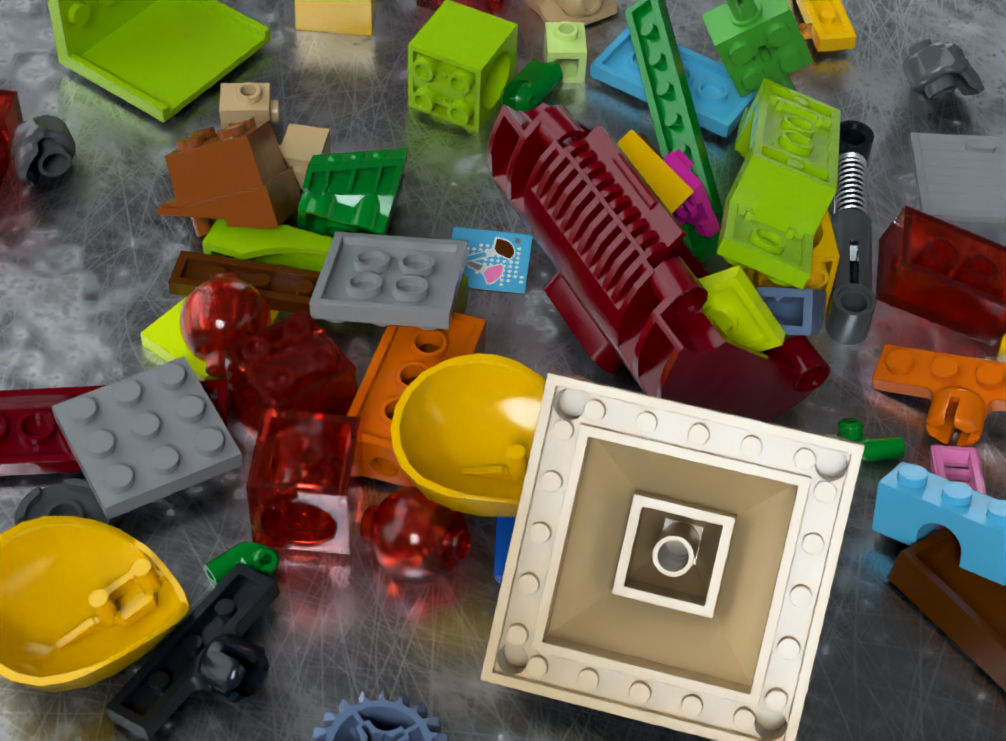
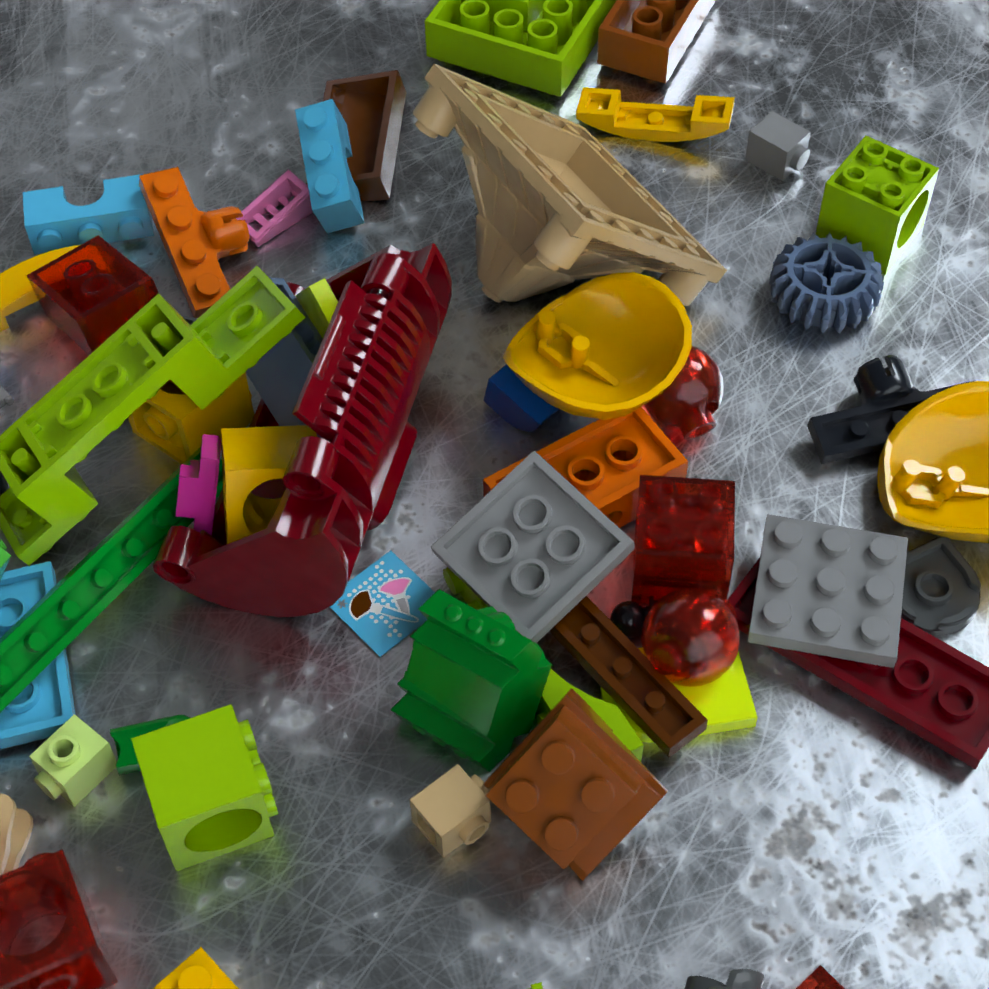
camera: 135 degrees left, 5 degrees up
green arm [203,541,279,586] -> none
tan brick [219,82,280,129] -> none
clear red brick [246,408,363,554] -> none
green arm [836,418,905,462] -> none

